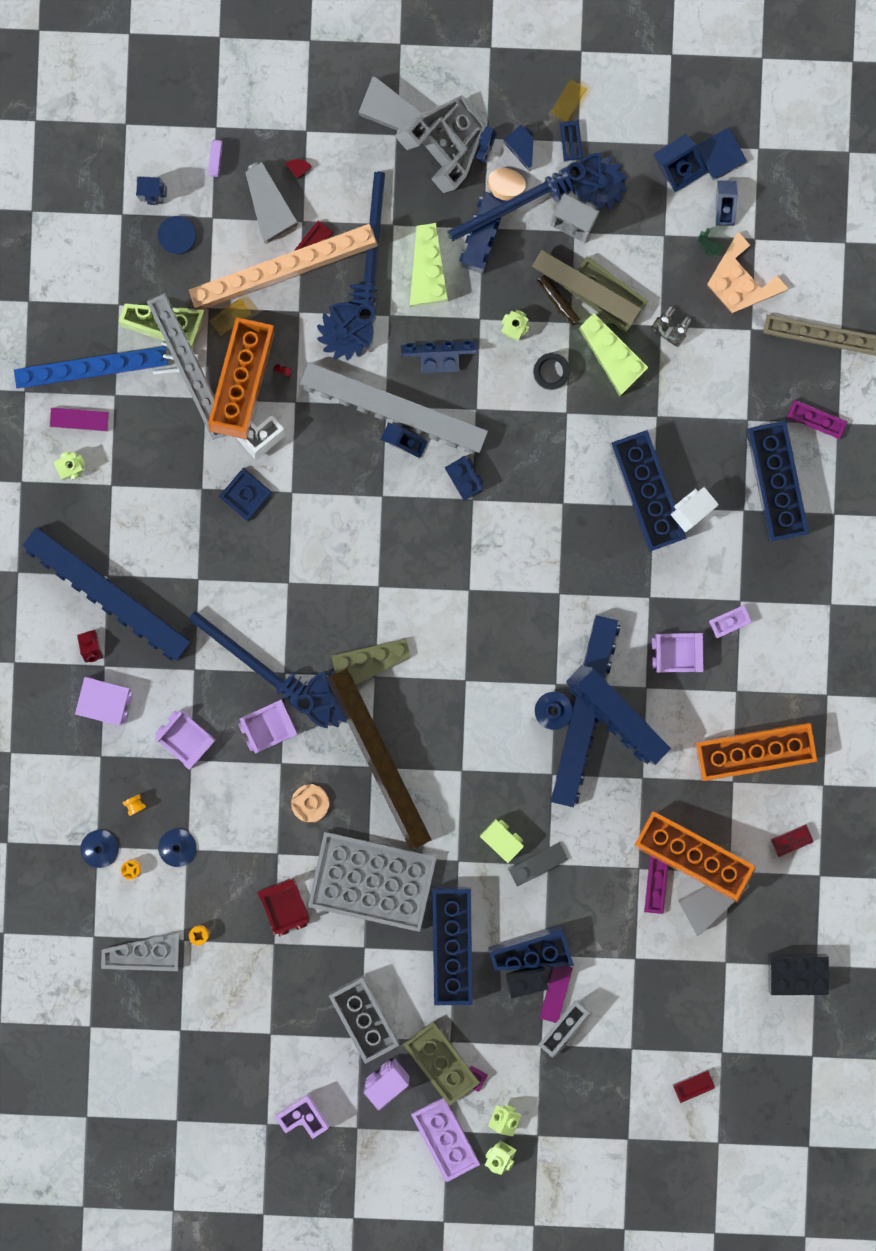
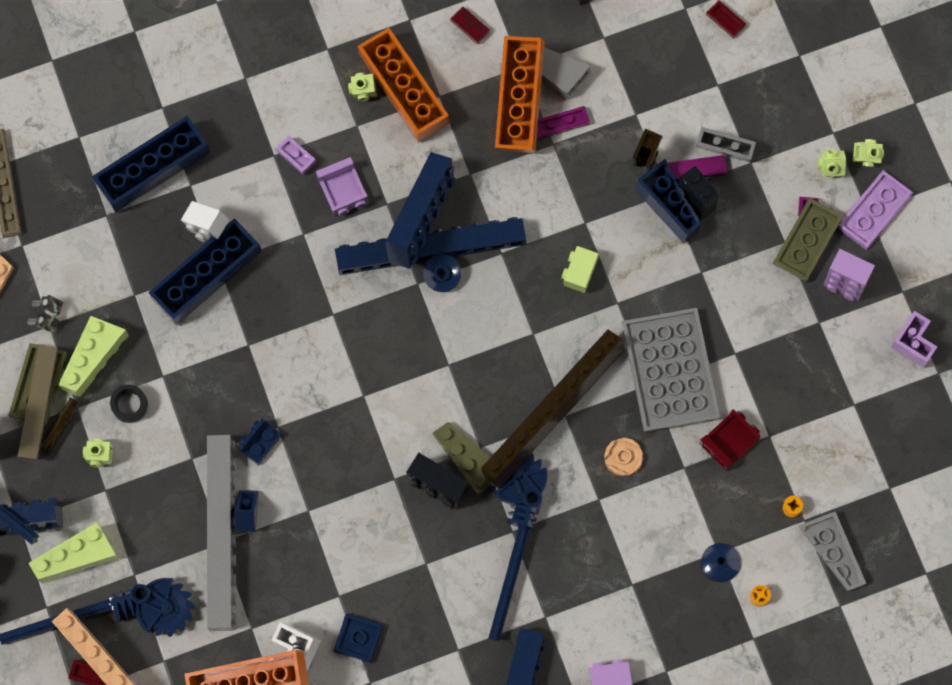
camera: 110 degrees left, 15 degrees down
dark blue dish [80,830,119,868] -> none
light orange wheel [122,794,146,816] -> none
lavender panel [155,710,216,770] -> none
lavender panel [238,699,298,754] -> none
dark red tile [273,364,293,377] -> none
light grey brick [329,975,400,1064] -> none
dark blue bracket [401,340,478,373] -> none
dark blue brick [432,887,473,1005] -> none
dark grey slope [508,842,568,887] -> none
magenta tile [786,400,847,440] -> none
none -> yellowish green brick [348,73,377,101]
none -> black brick [406,452,470,510]
none -> dark brown piece [632,129,663,171]

